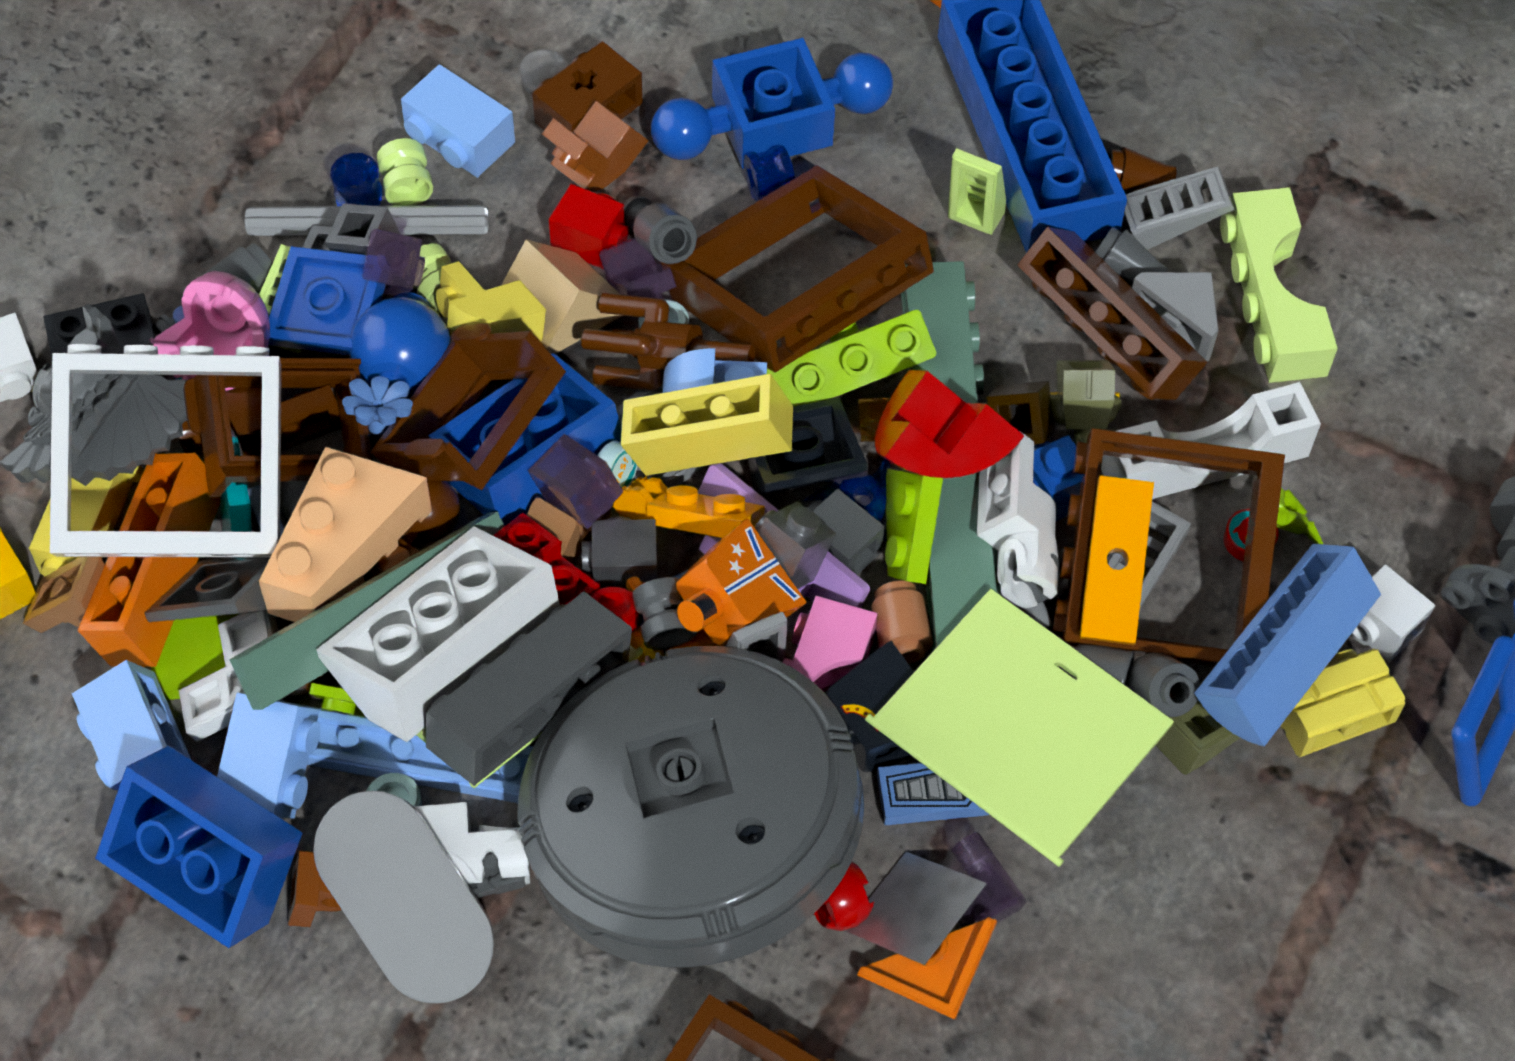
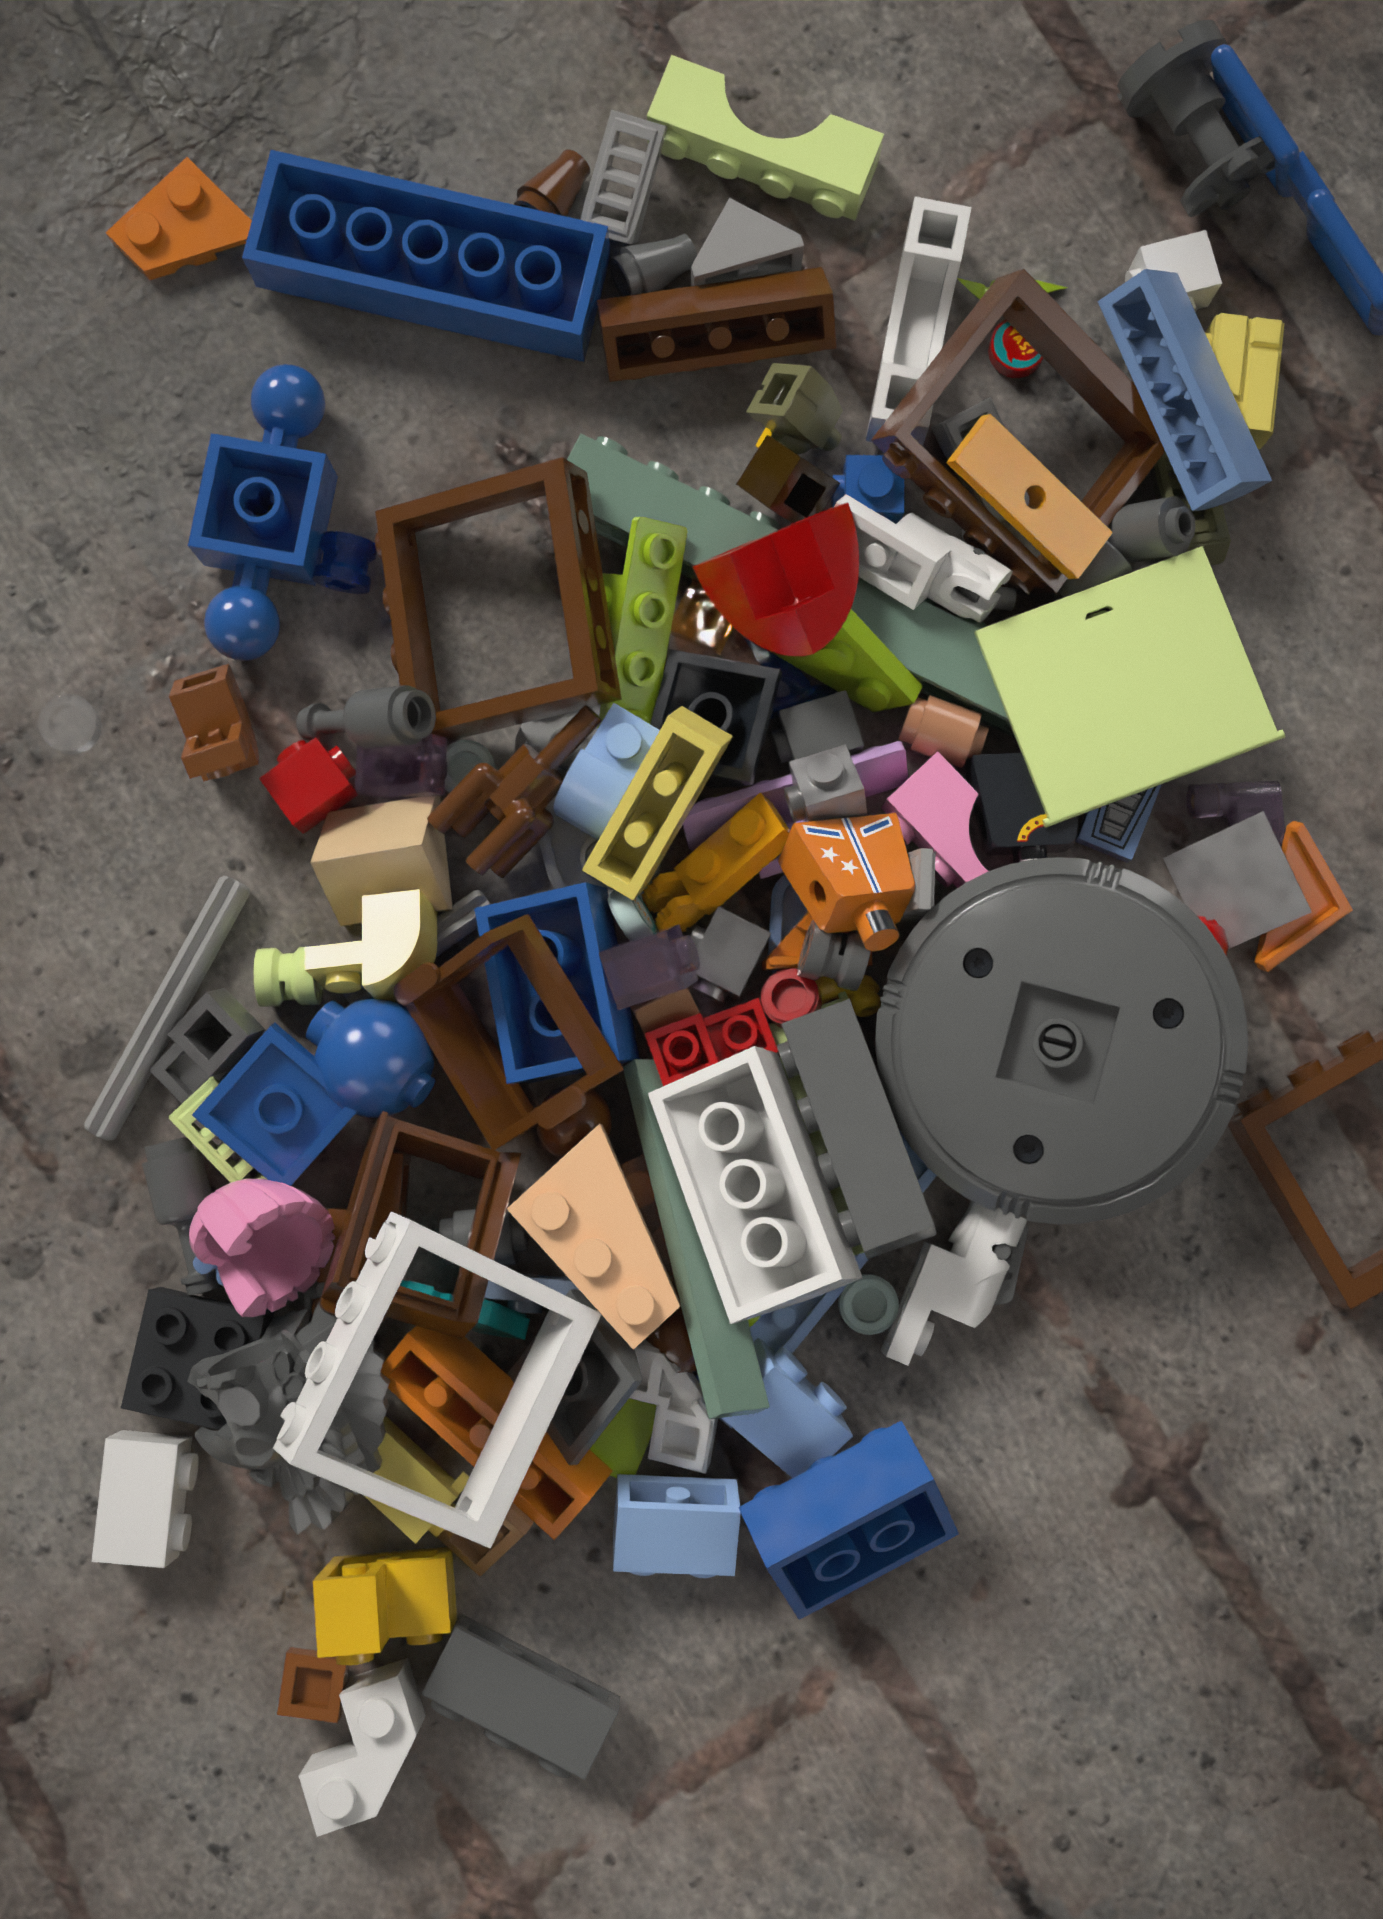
camera: 60 degrees left, 25 degrees up
dark orange tile [288,851,342,927] -> none
light grey tile [314,791,494,1003] -> none
clear blue wheel [330,153,383,206] -> none
medium blue plant [342,376,413,434] -> none
clear purple bracket [362,229,425,296] -> none
yellowish green wheel [377,138,433,206] -> none
light blue brick [401,64,515,178] -> none
reddish brown brick [532,41,643,132] -> none
yellowish green slope [948,148,1006,235] -> none

